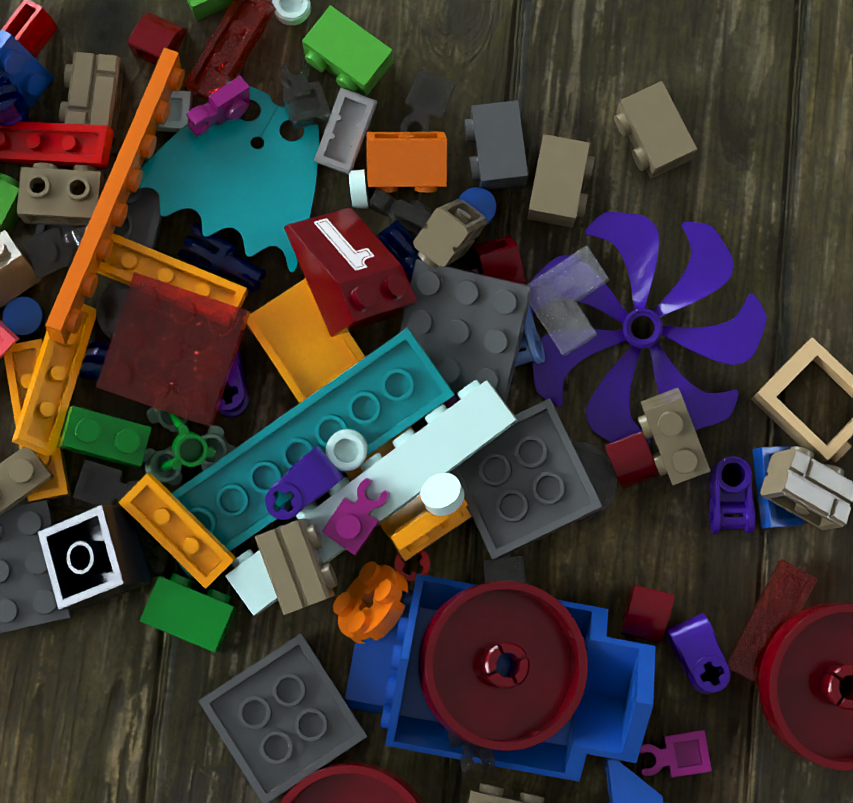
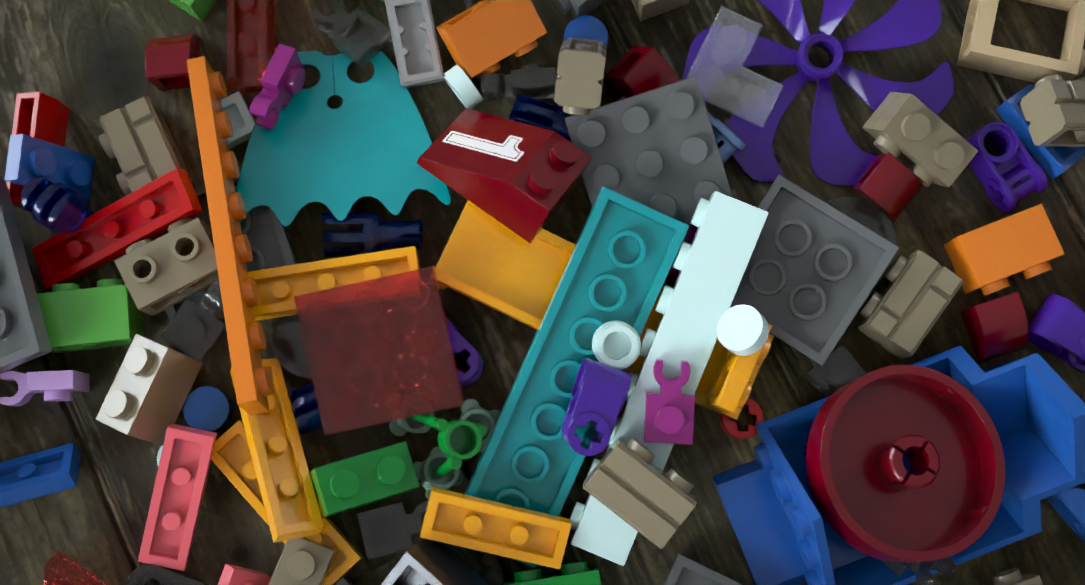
camera: 25 degrees left, 0 degrees up
orange plate [333,561,408,644] -> none
none -> dark tan brick [857,250,963,360]
none -> orange brick [944,204,1065,296]

